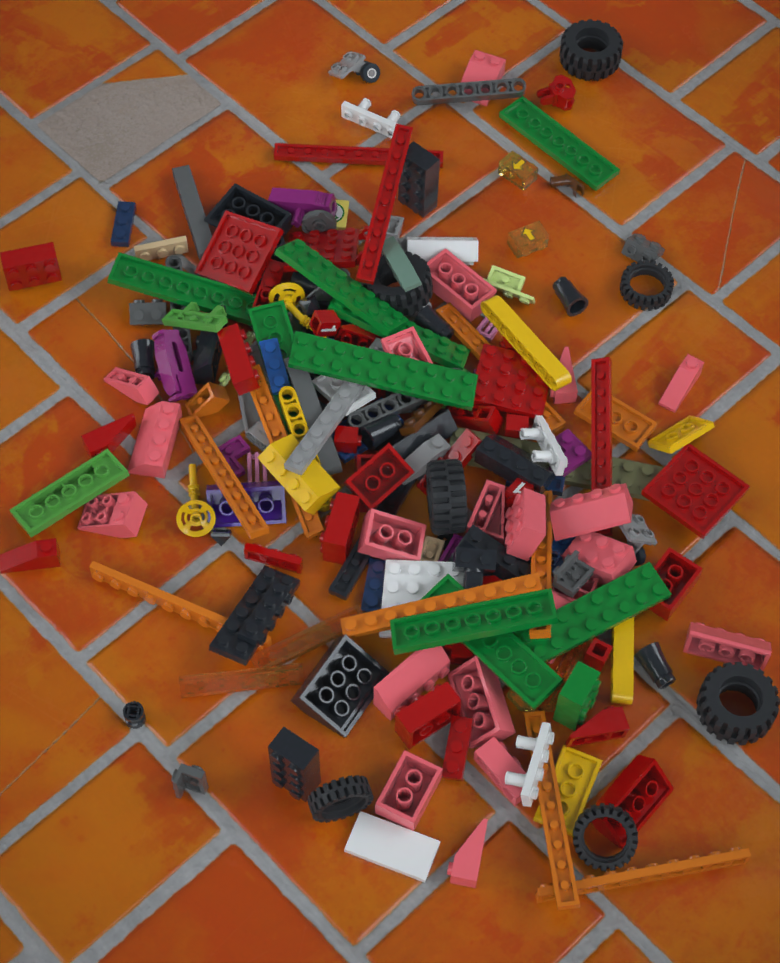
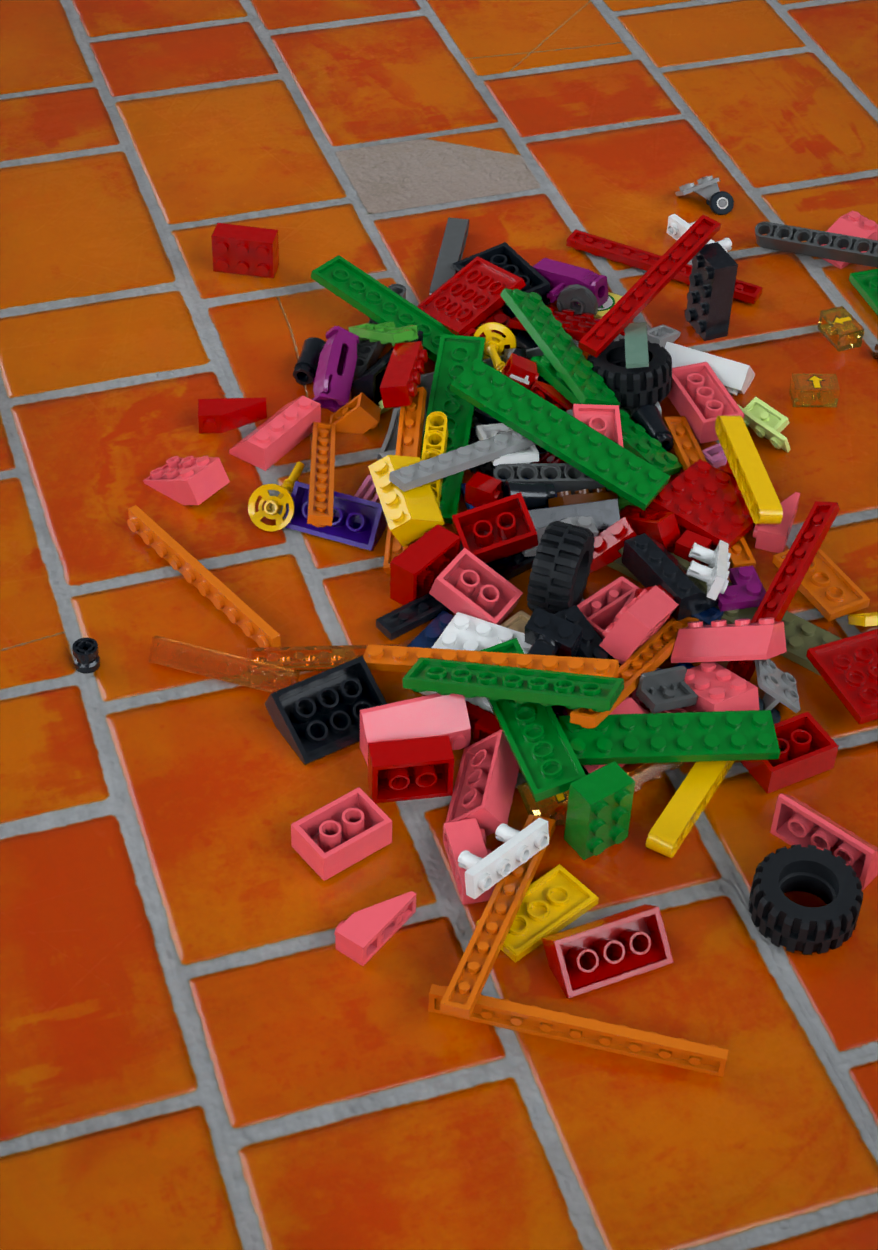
camera: 25 degrees right, 15 degrees down
red slope [0,538,61,574] -> none
bright green plate [10,449,130,538] -> none
coral slope [104,367,159,405] -> none
dark blue plate [111,201,136,247] -> none
dark grey bracket [129,299,167,325] -> none
tan plate [134,235,189,261] -> none
dark grey bracket [171,763,208,799] -> none
black plate [209,566,300,666] -> none
black slope [211,529,232,546] -> none
magenta plate [218,435,250,478] -> none
red plate [244,542,303,574] -> none
blue plate [259,338,290,395] -> none
black brick [268,727,321,802] -> none
dark grey beam [283,357,343,476] -> none
black tyre [307,775,374,823] -> none
white tile [344,811,441,883] -> none
red plate [442,715,474,781] -> none
black plant [552,277,589,316] -> none
red slope [565,706,630,747] -> none
black tyre [573,803,638,871] -> none
red brick [583,637,613,672] -> none
black plant [634,642,676,690] -> none

